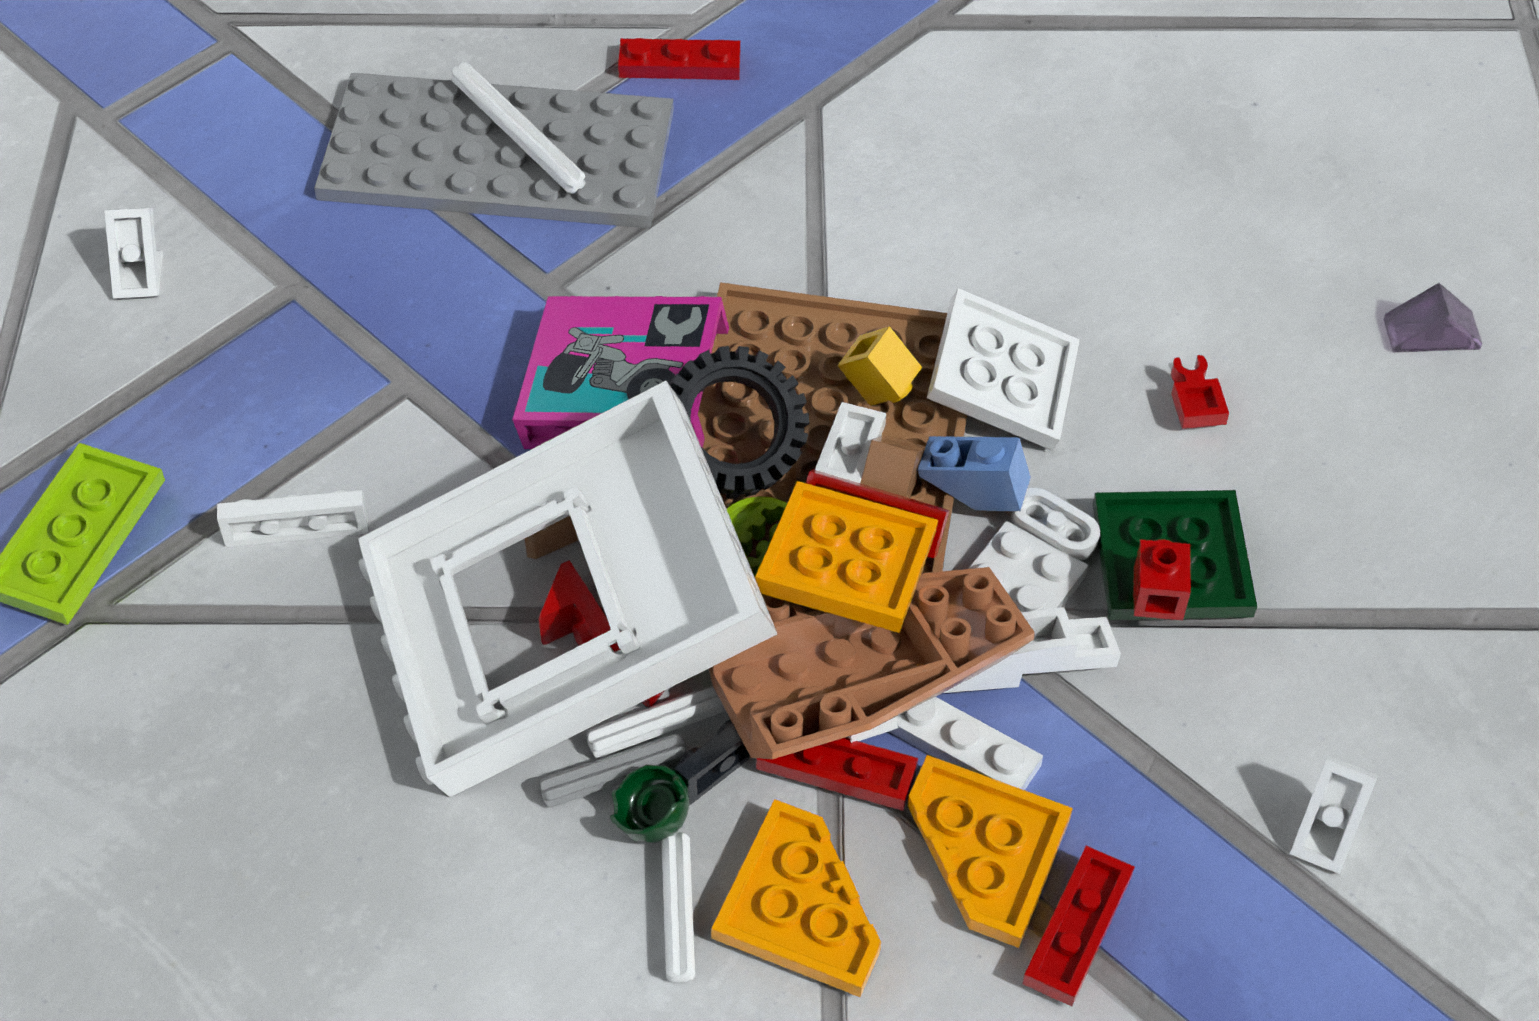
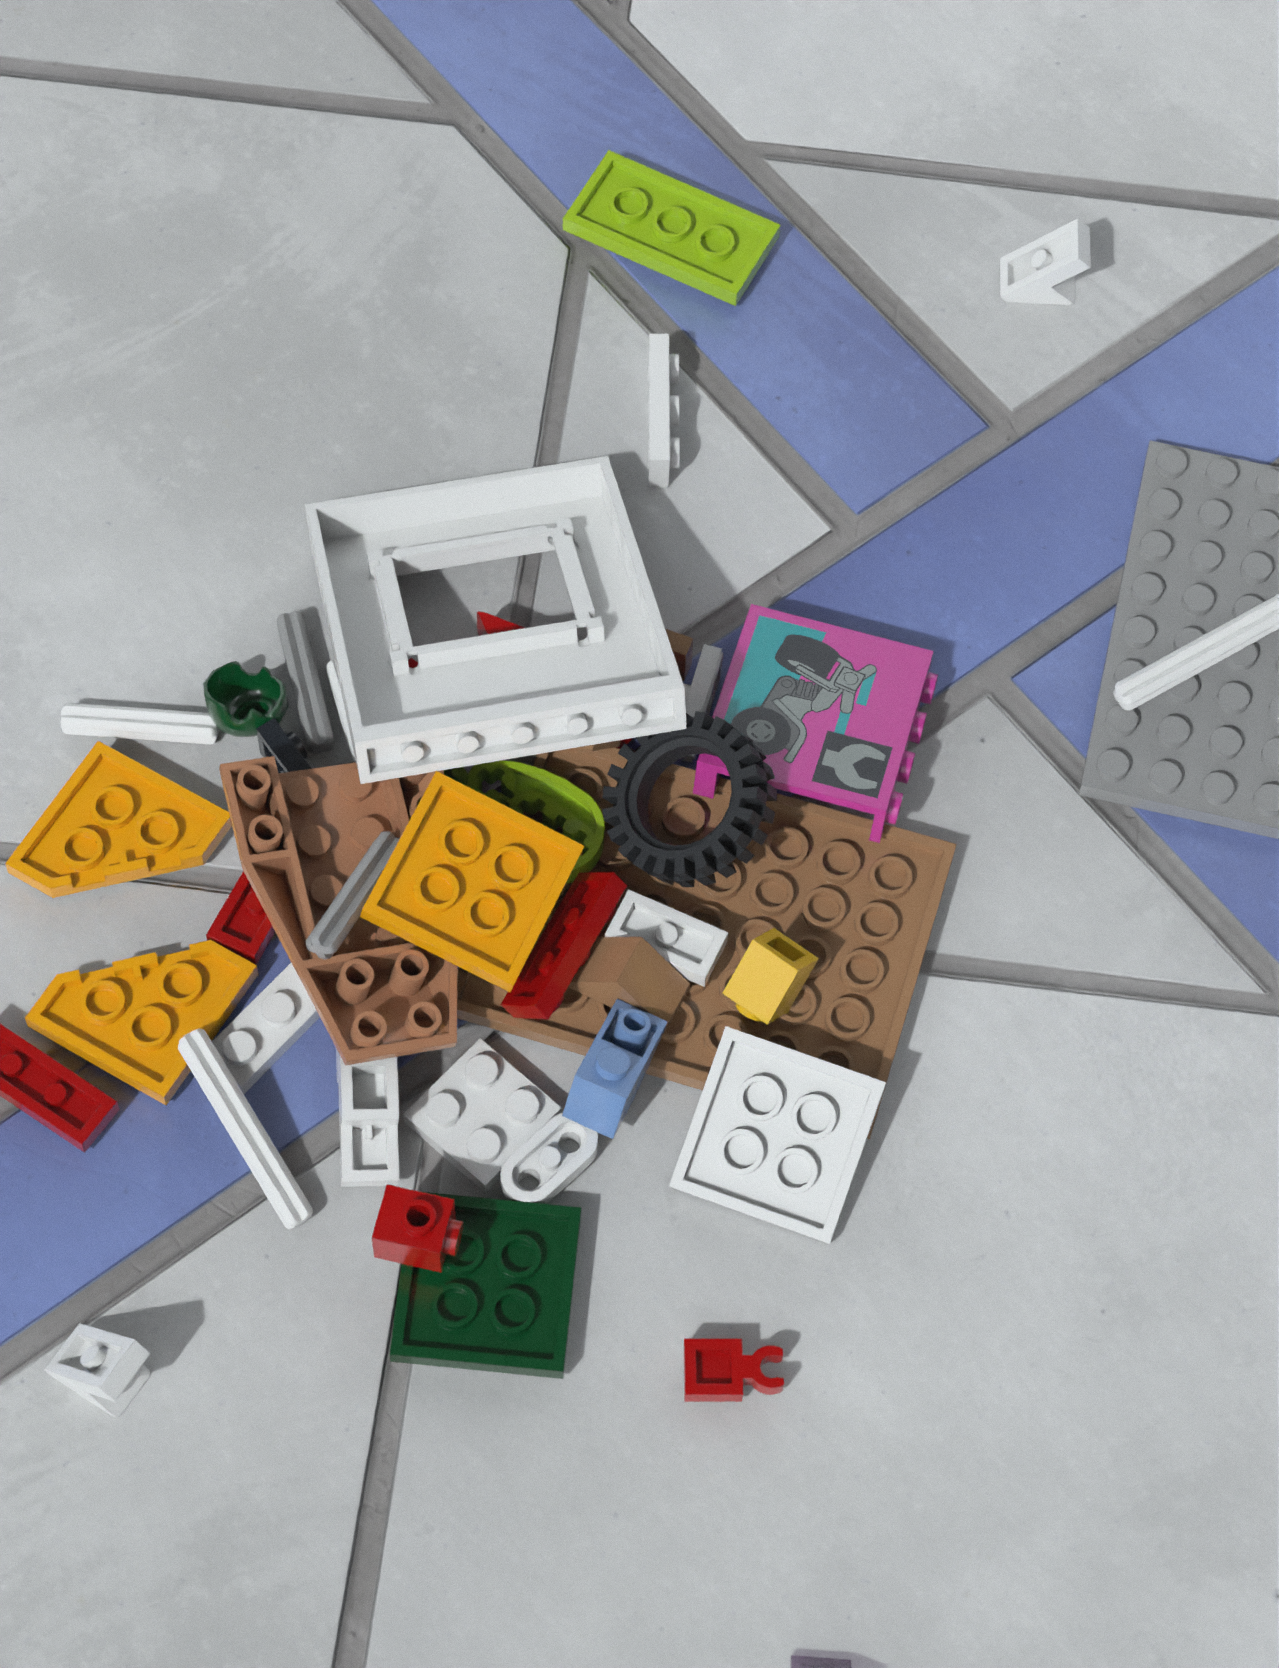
camera: 95 degrees right, 10 degrees up
none -> white axle [178,1029,313,1229]
none -> light grey axle [306,831,399,960]

